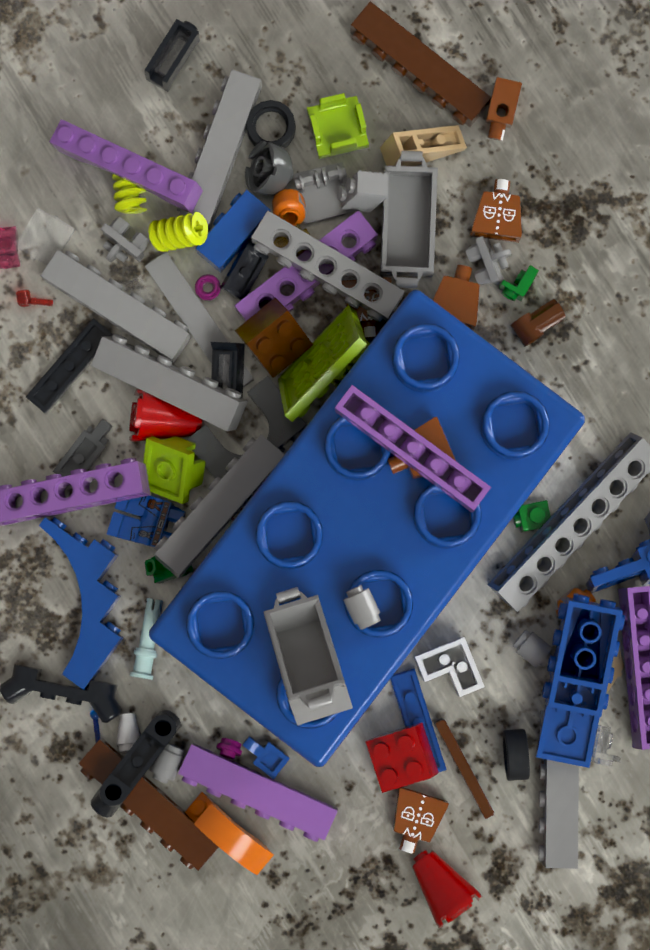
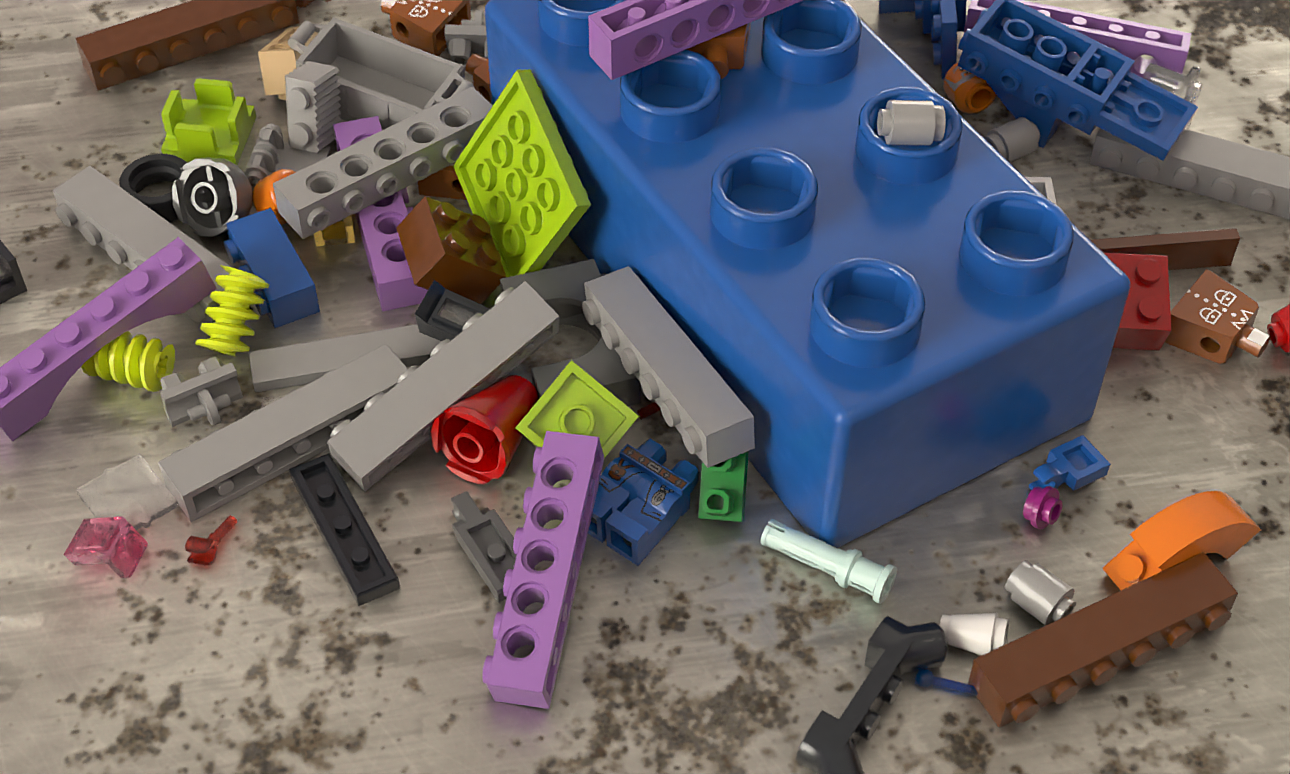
camera: 70 degrees left, 35 degrees down
blue arch [39,517,124,690] -> none
black plate [91,710,181,818] -> none
medium lavender brick [178,743,338,842] -> none
magenta plate [195,274,221,301] -> none
black hinge [220,238,269,301] -> none
light grey container [264,587,353,726] -> none
black tyre [503,729,530,781] -> none

